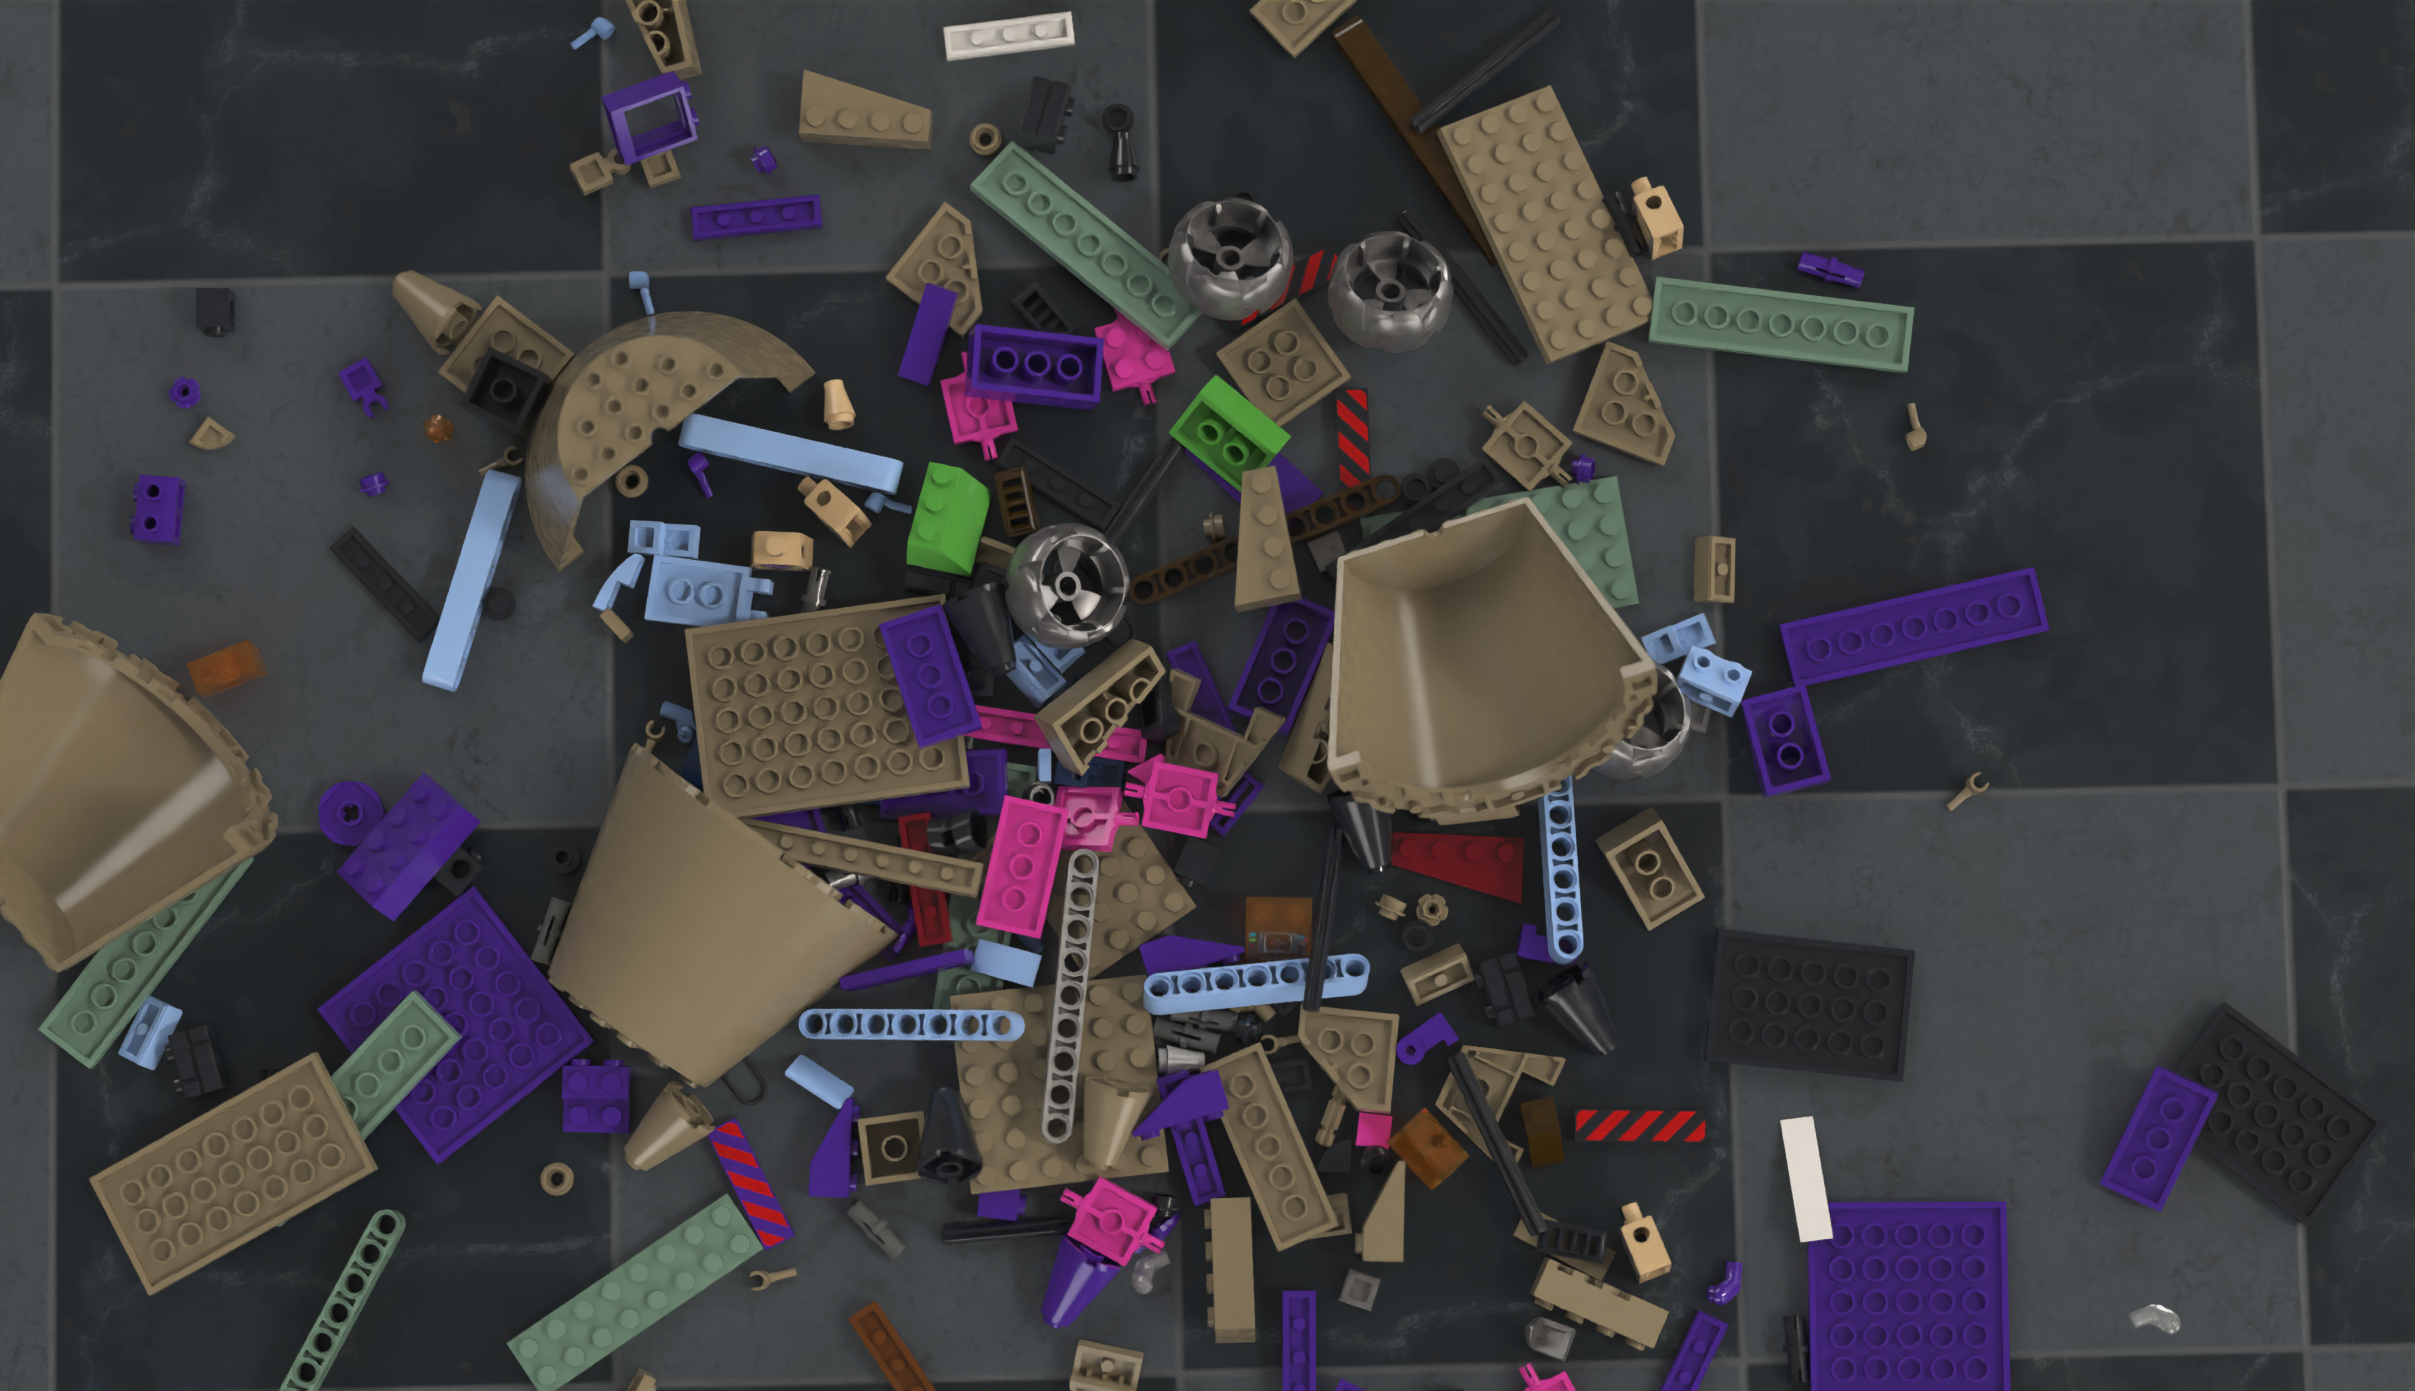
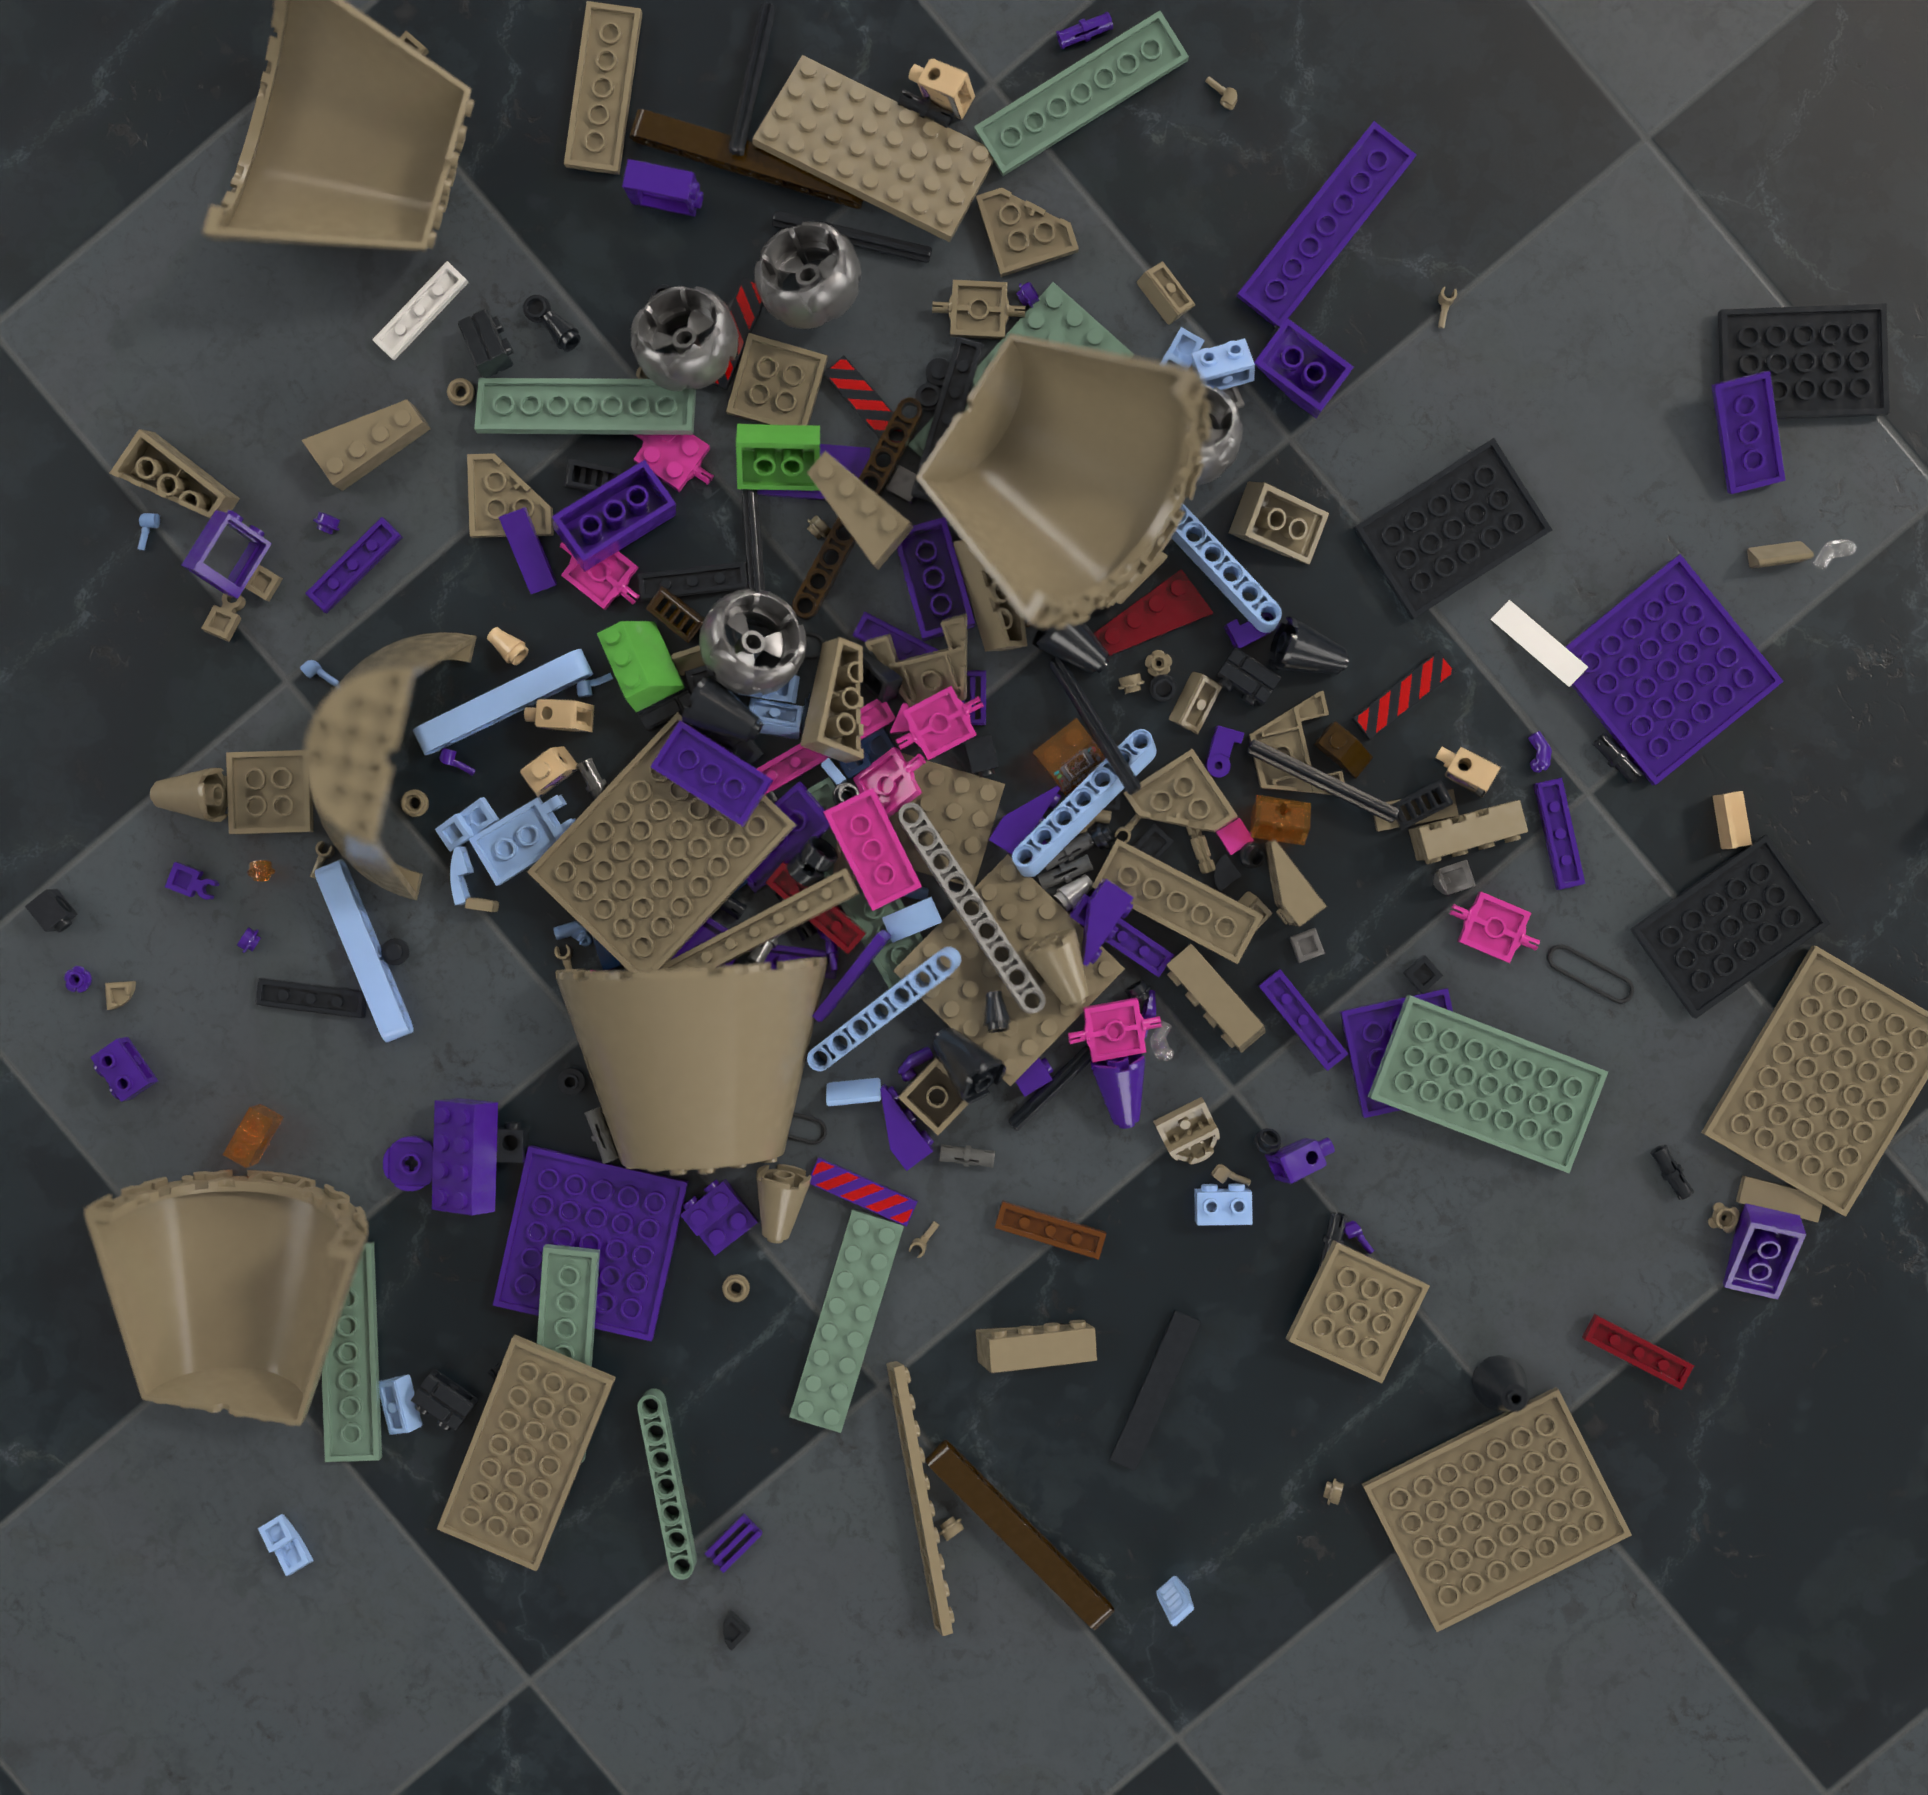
camera: 45 degrees left, 5 degrees up
black brick [459,347,553,439] -> none
none -> dark purple window [623,159,703,217]
none -> dark purple arm [898,1046,933,1082]
none -> black cone [984,991,1011,1033]
none -> dark tan slope [1747,541,1814,569]

